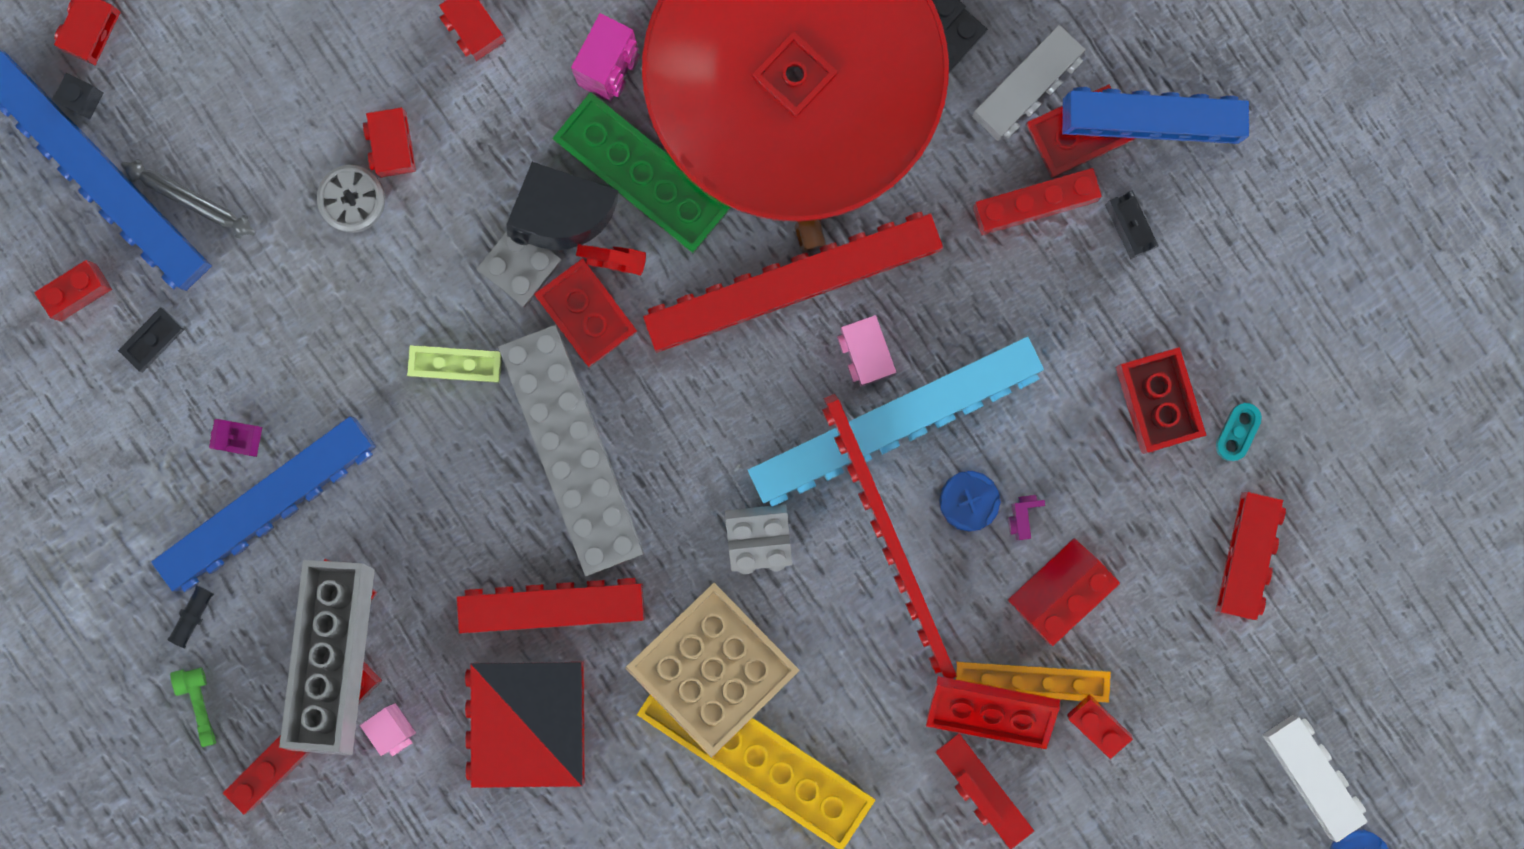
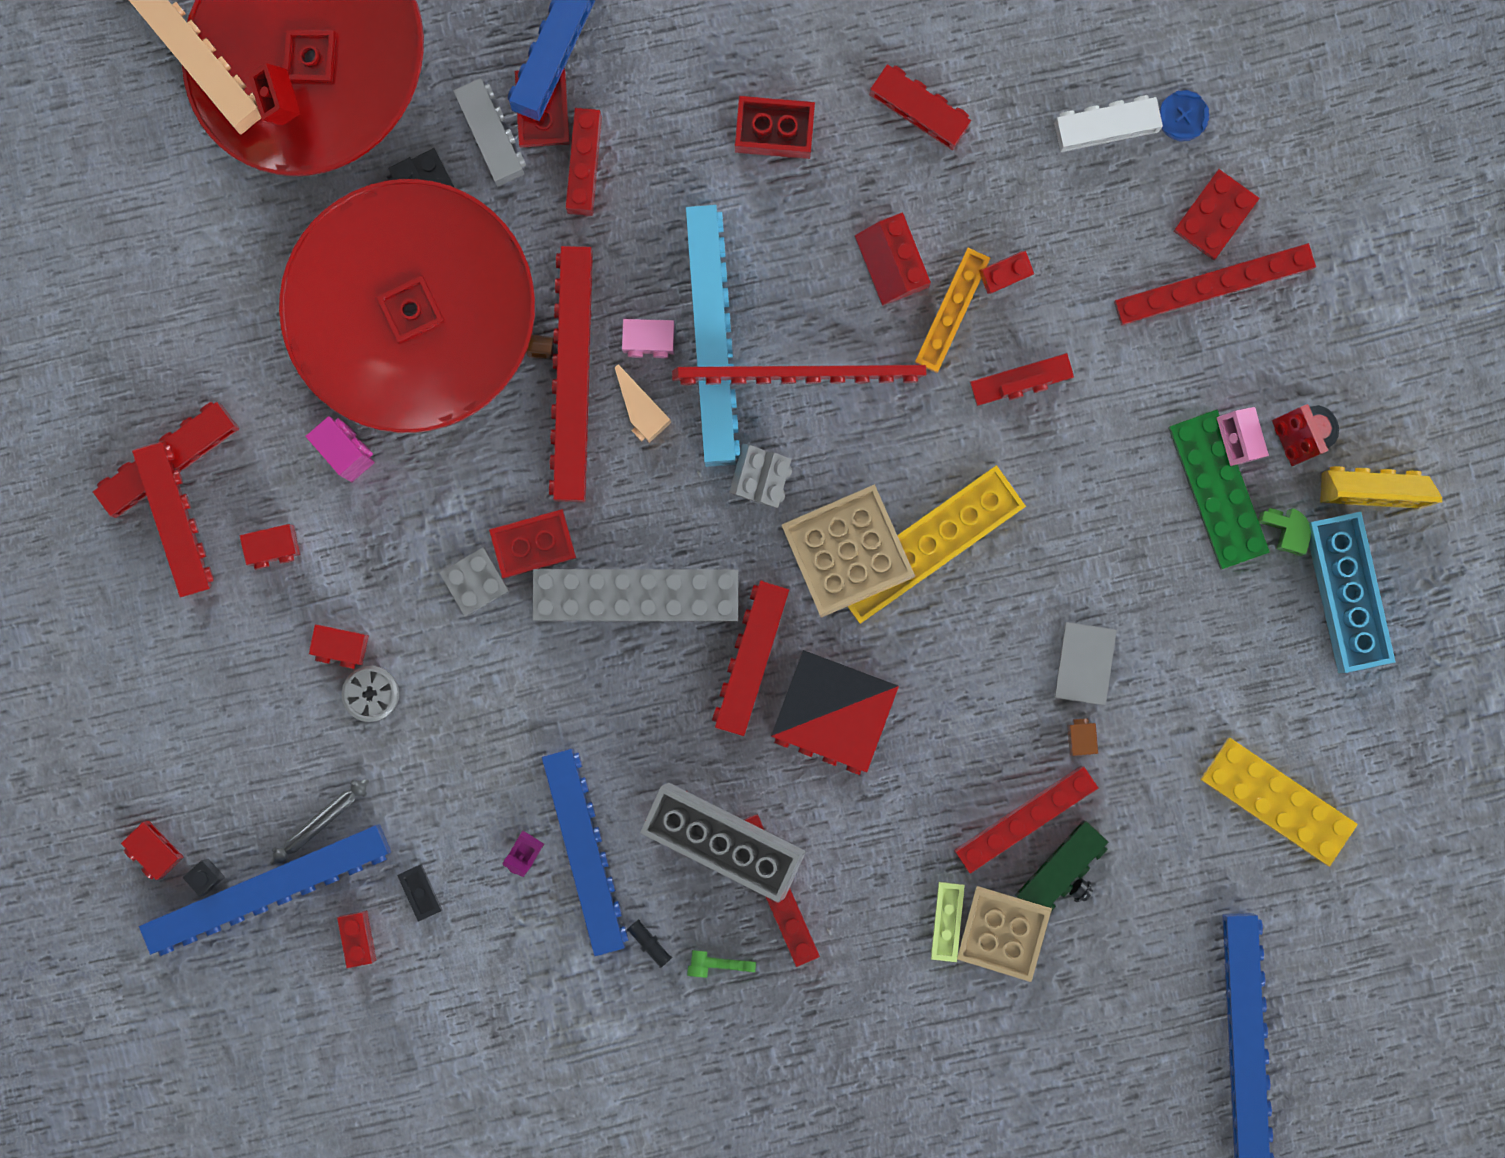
camera: 70 degrees left, 0 degrees up
bright pink brick [360,703,416,756] -> none
yellowish green plate [407,345,502,383] -> none
black brick [506,161,618,250] -> none
green plate [552,92,732,254] -> none
red plate [575,244,646,276] -> none
red plate [926,676,1060,749] -> none
blue tile [939,471,1001,532] -> none
magenta bracket [1008,495,1046,540] -> none
black hinge [1105,190,1159,259] -> none
teal plate [1216,403,1262,461] -> none
none -> light nougat slope [615,364,671,443]

